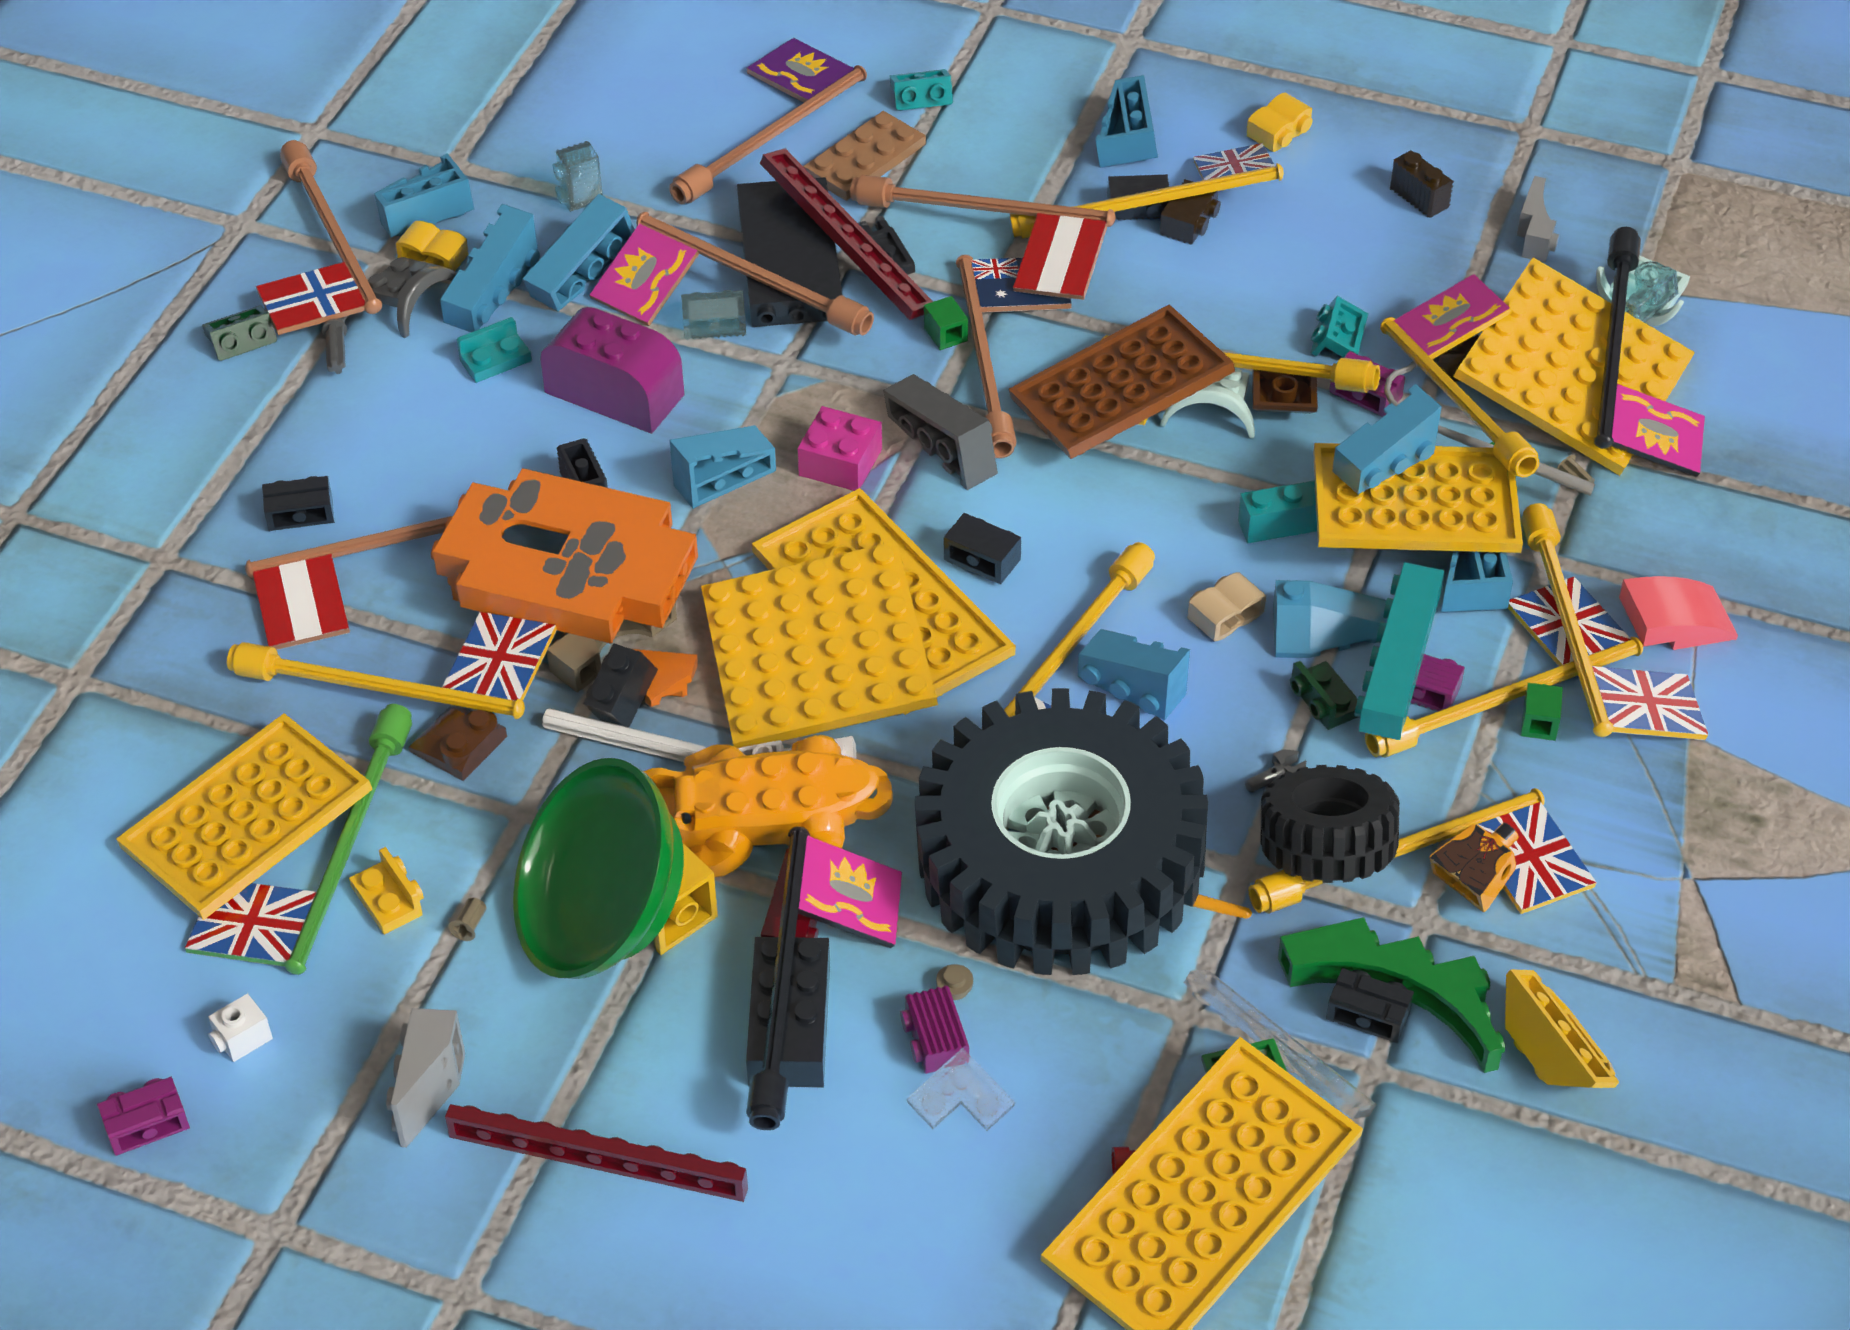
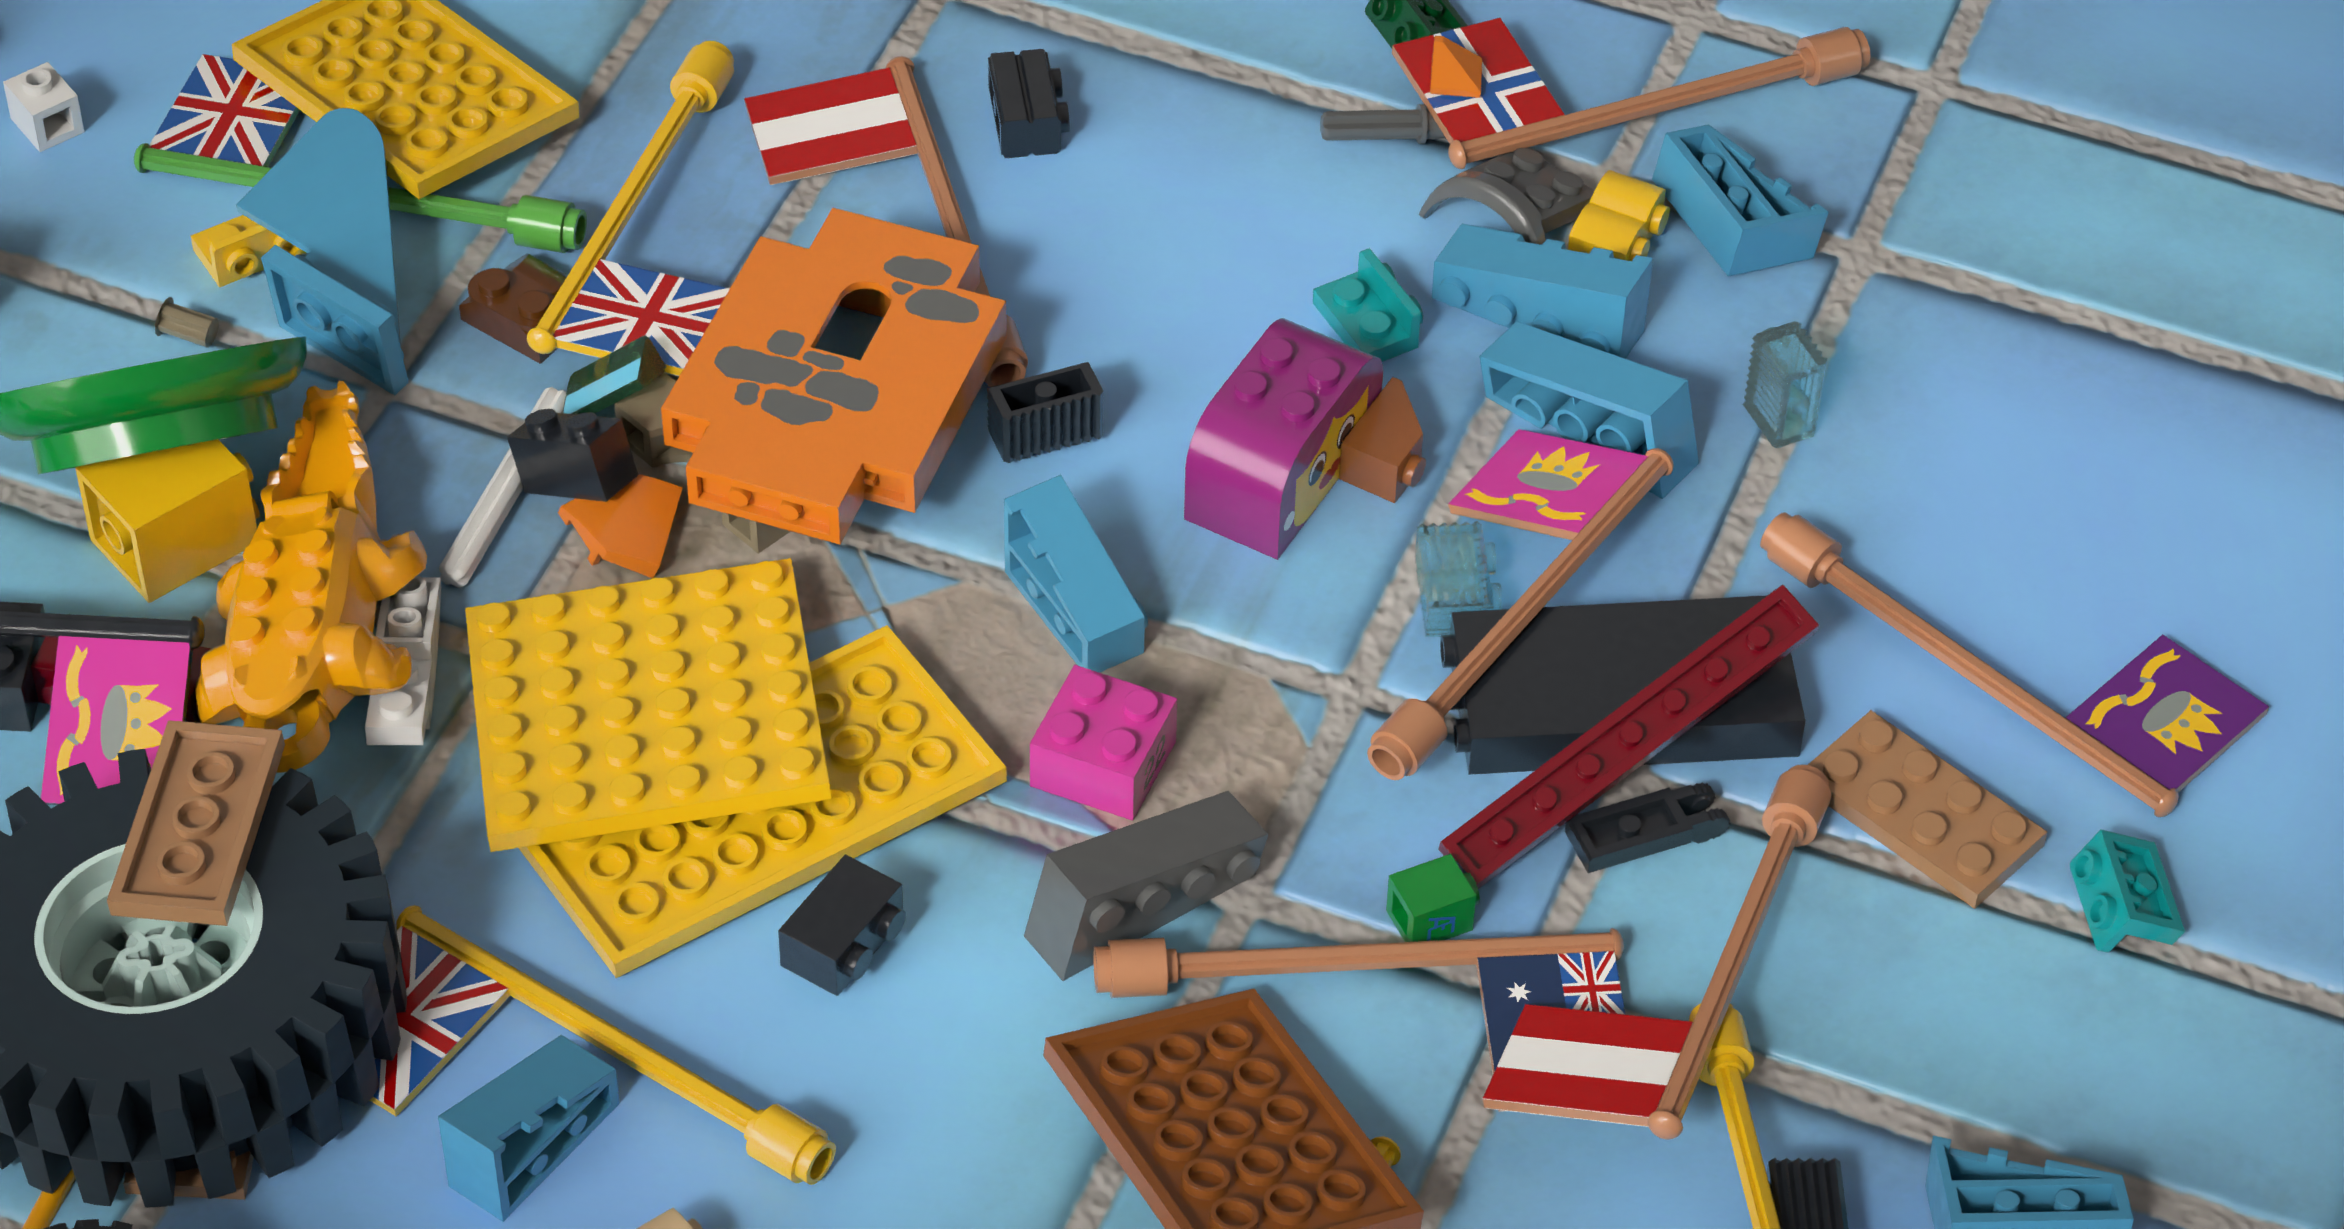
camera: 90 degrees right, 0 degrees up
none -> medium nougat plate [107,720,285,926]
none -> dark azure piece [236,108,409,396]
none -> clear green slope [563,336,667,415]
none -> orange slope [1430,36,1482,98]

